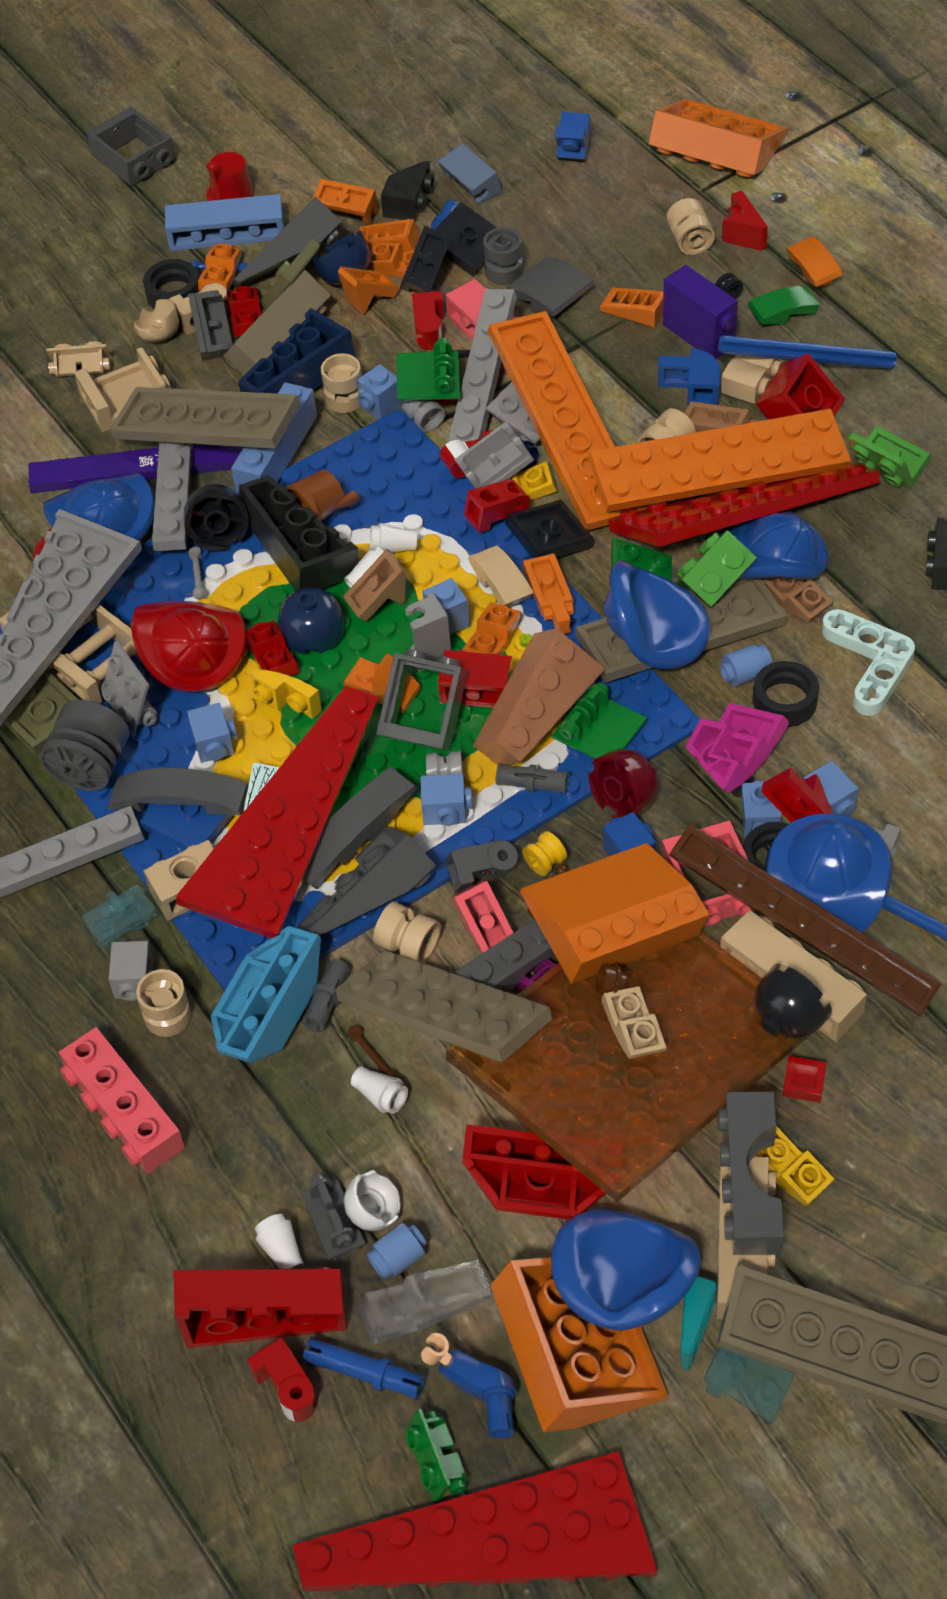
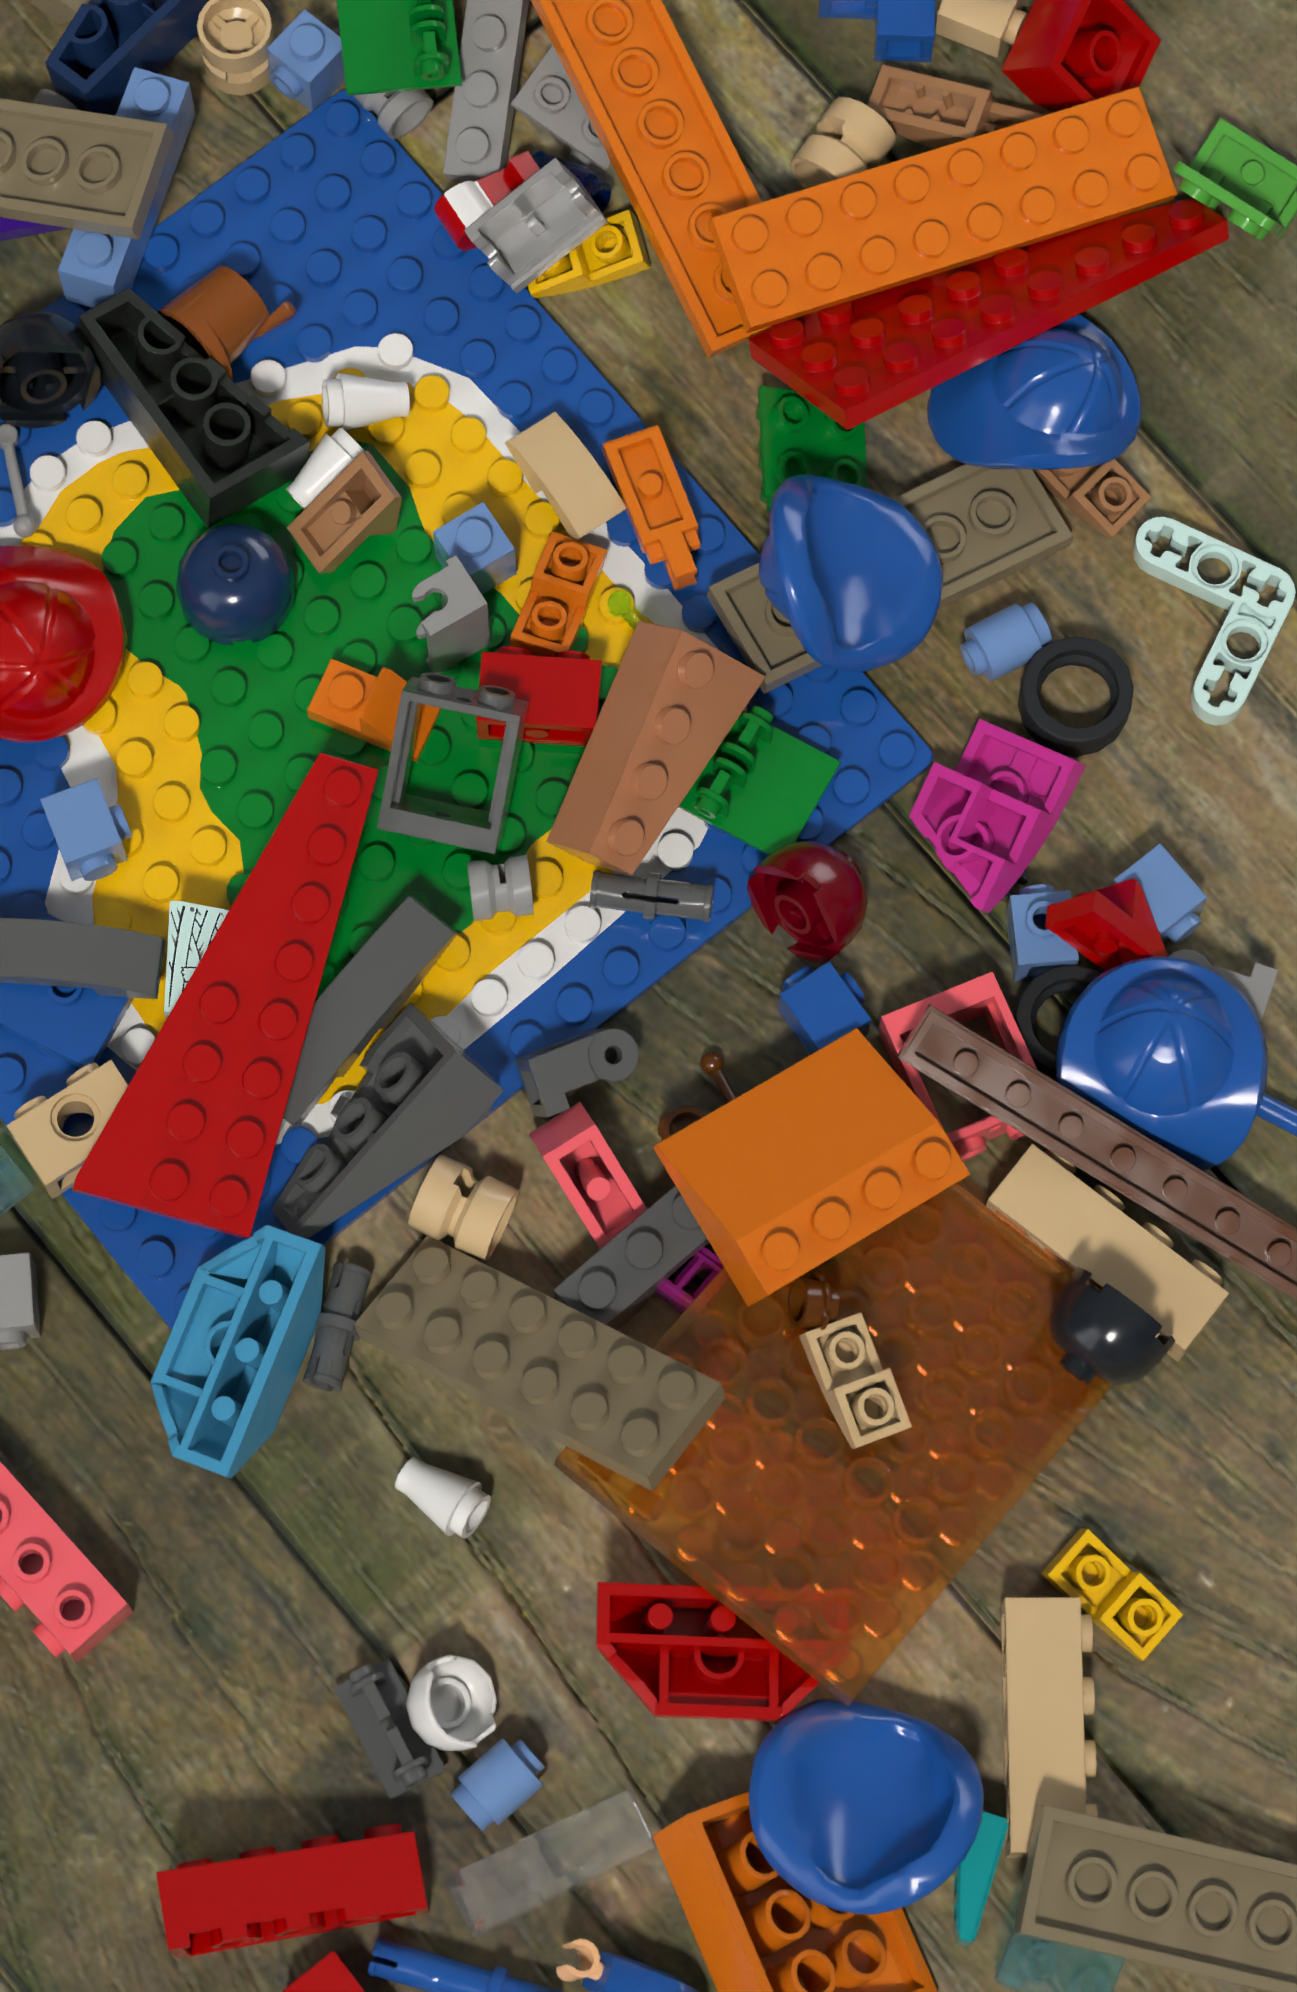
camera: 10 degrees left, 20 degrees up
tan wheel [136,969,192,1037] -> none
red slope [246,620,299,676] -> none
yellow slope [250,669,322,719] -> none
white cone [255,1214,304,1269] -> none
reddish brown hinge [348,1025,399,1078] -> none
medium blue brick [421,774,472,826] -> none
red leg [464,479,530,533] -> none
black plate [505,500,594,558] -> none
yellow wheel [522,831,567,876] -> none
bright green bracket [676,530,757,608] -> none
dark grey arch [718,1092,784,1255] -> none
red plate [782,1056,827,1103] -> none

